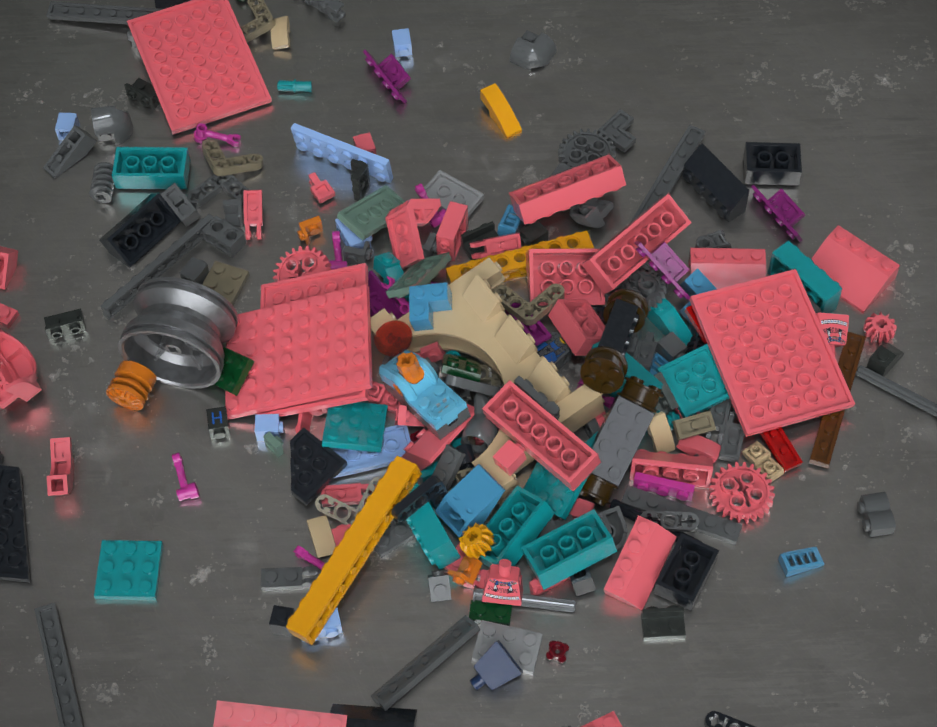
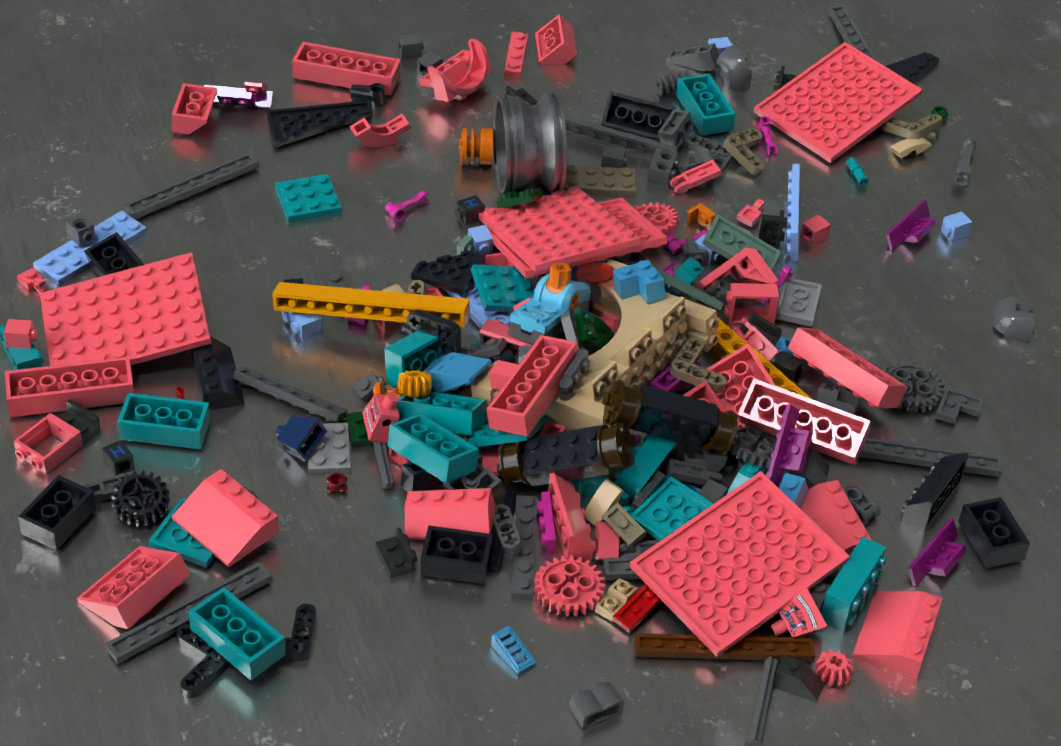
camera: 65 degrees right, 15 degrees down
light orange slope [480,83,522,139] -> none

